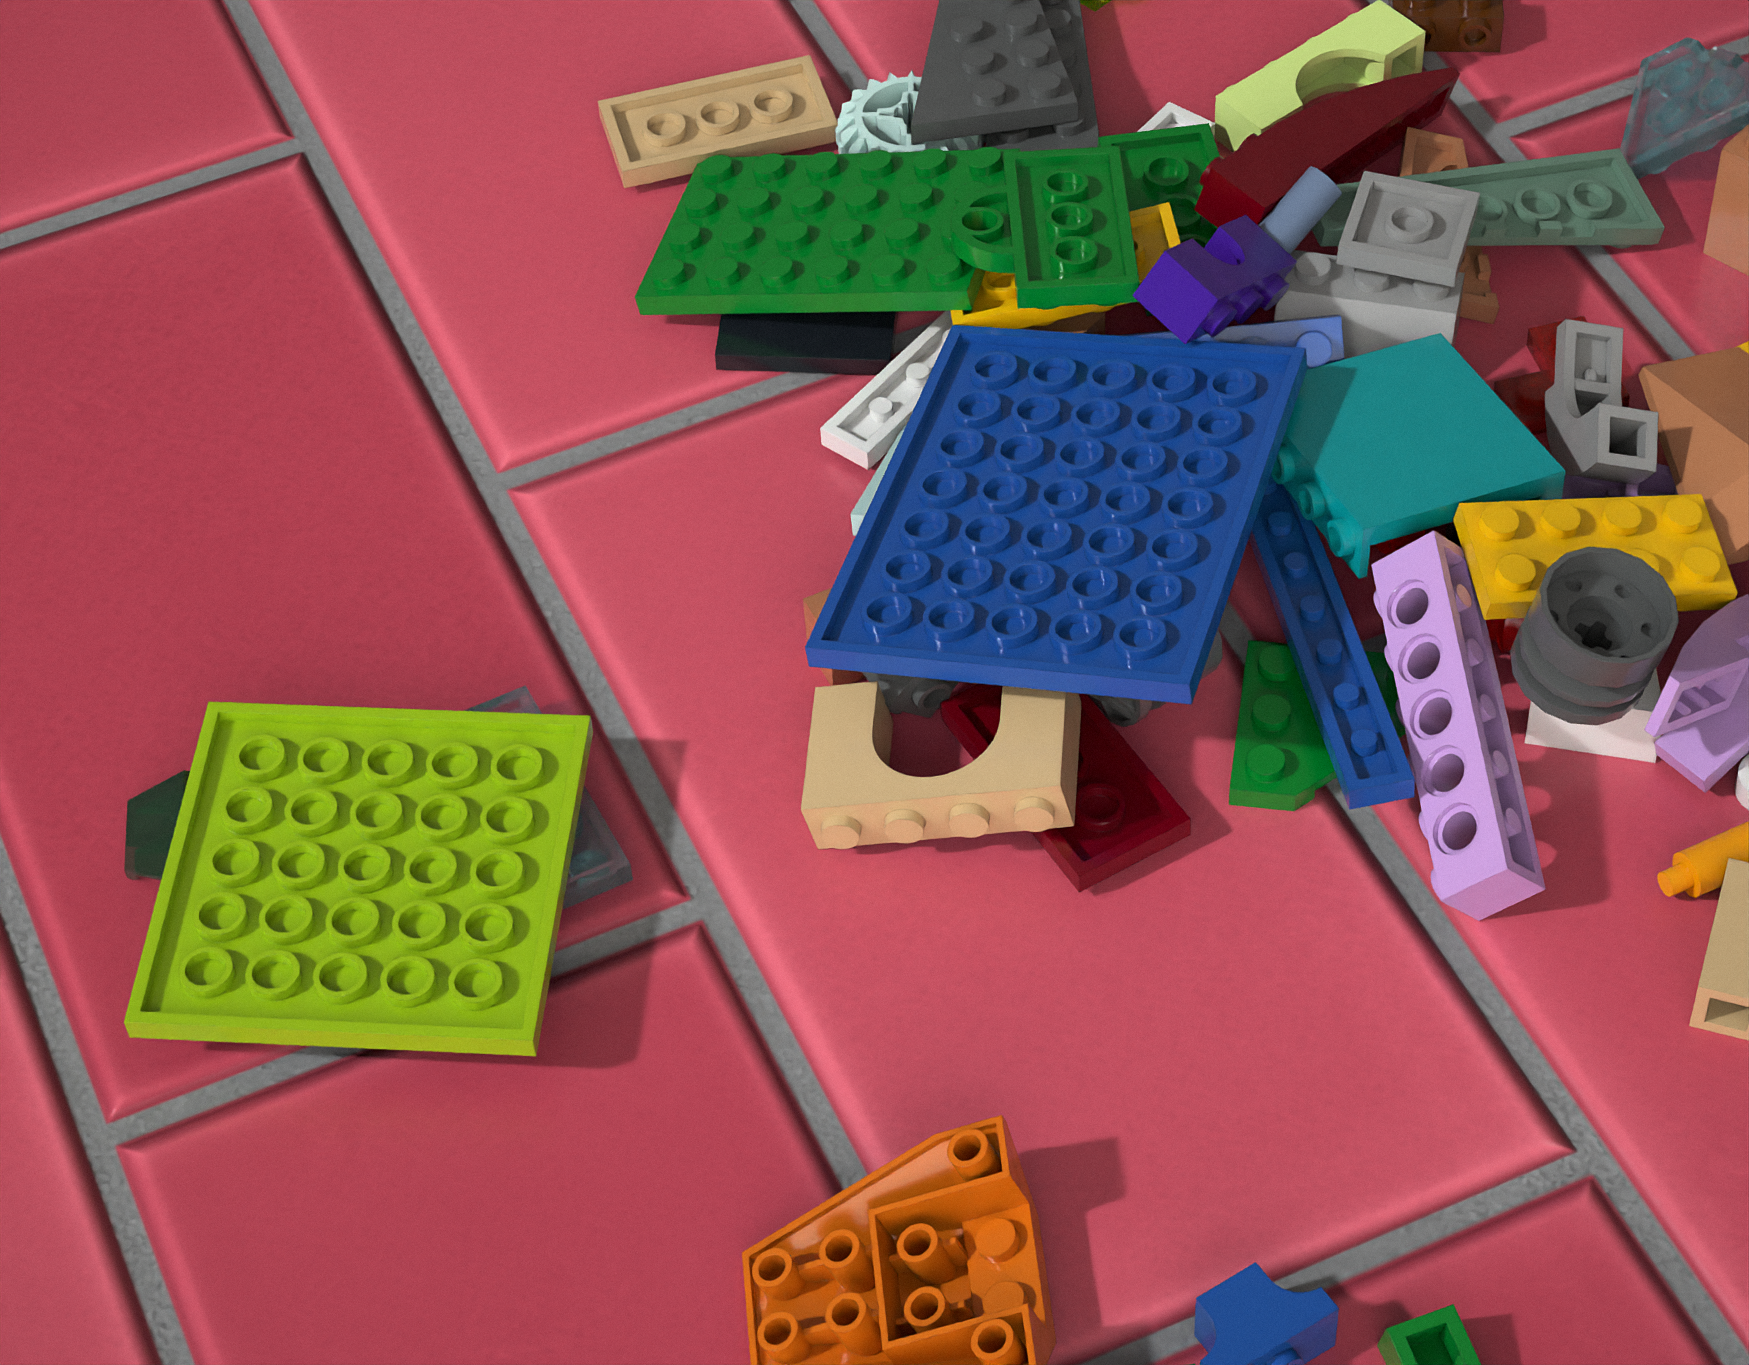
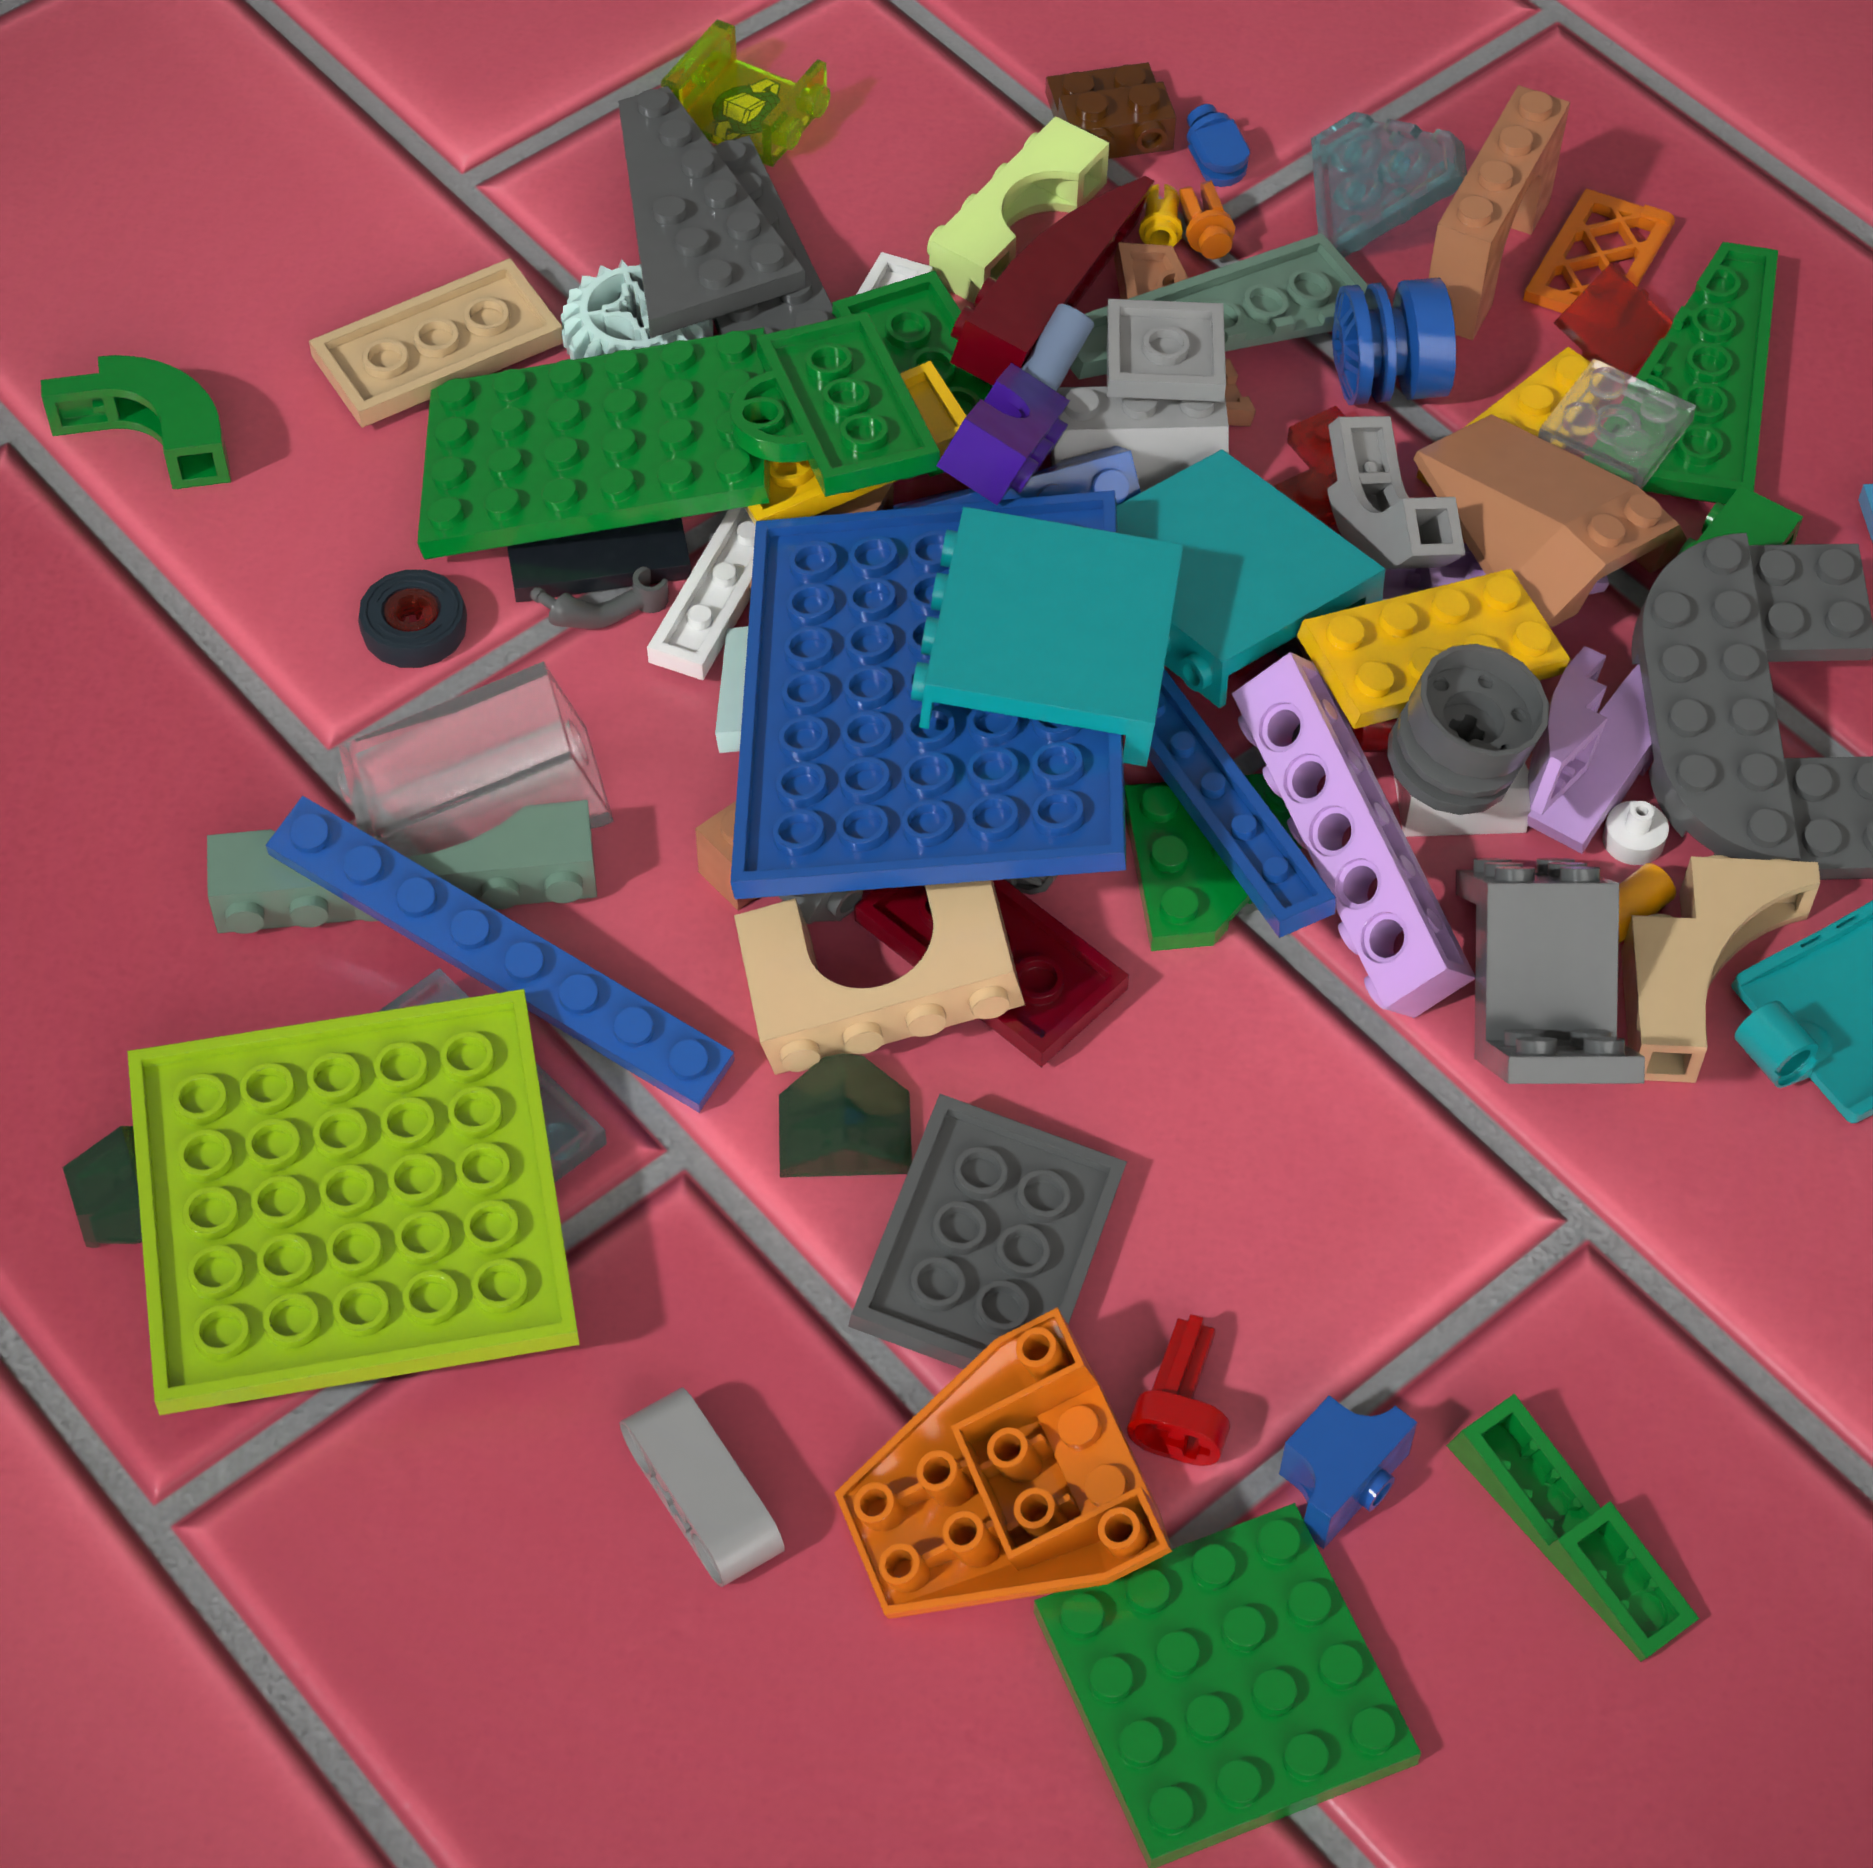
camera: 20 degrees left, 5 degrees up
none -> green arch [41,355,231,490]
none -> sand green arch [207,800,597,934]
none -> blue plate [265,796,735,1113]
none -> clear slope [337,661,614,857]
none -> black bush [358,570,467,668]
none -> dark grey piece [530,566,669,629]
none -> light grey beam [619,1387,785,1587]
none -> clear green slope [779,1053,912,1178]
none -> dark grey plate [848,1094,1127,1369]
none -> teal panel [911,506,1184,767]
none -> red piece [1127,1314,1230,1466]
none -> yellow pin [1139,184,1183,247]
none -> orange arm [1179,180,1236,259]
none -> blue arm [1186,104,1250,187]
none -> blue wheel [1332,277,1456,406]
none -> bracket [1456,858,1645,1084]

